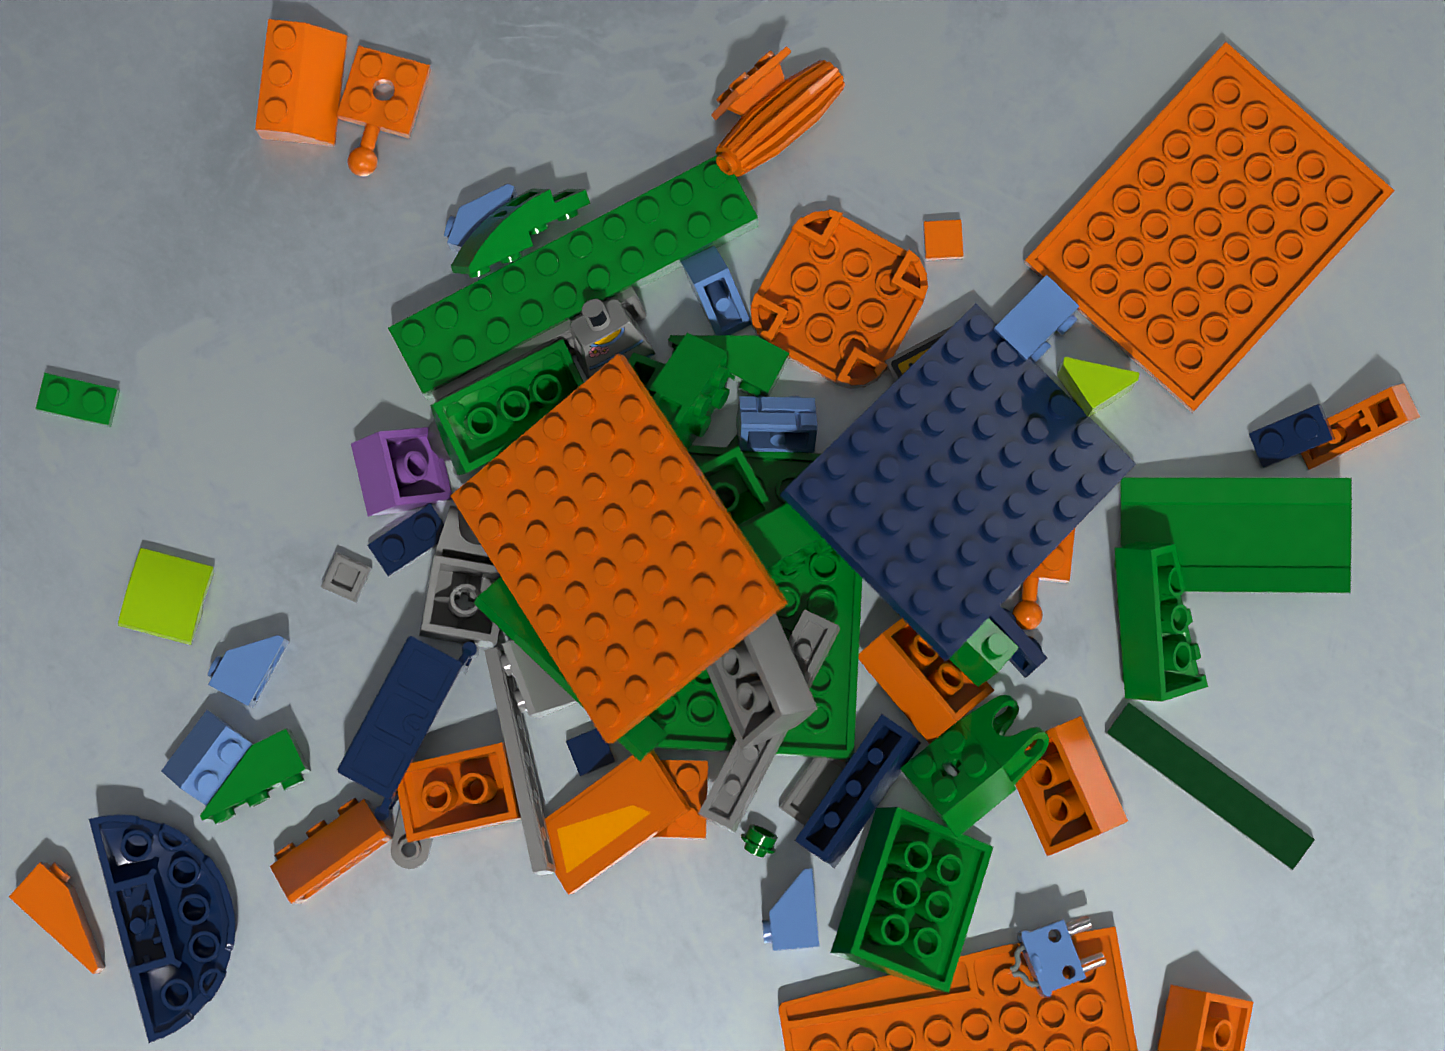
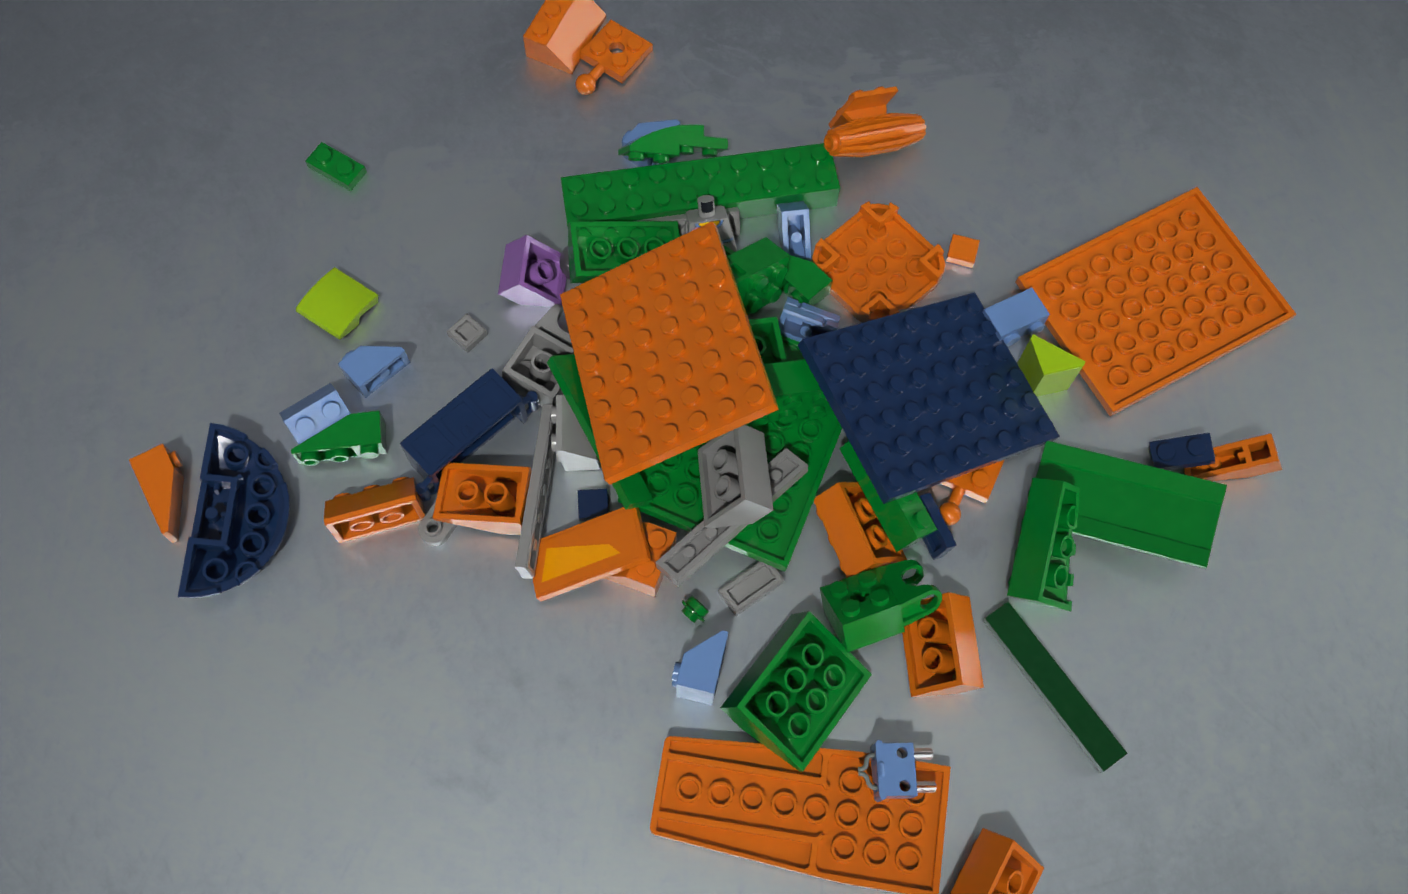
camera: 10 degrees right, 15 degrees down
dark blue plate [367,503,444,578] -> none
dark blue brick [794,714,921,868] -> none

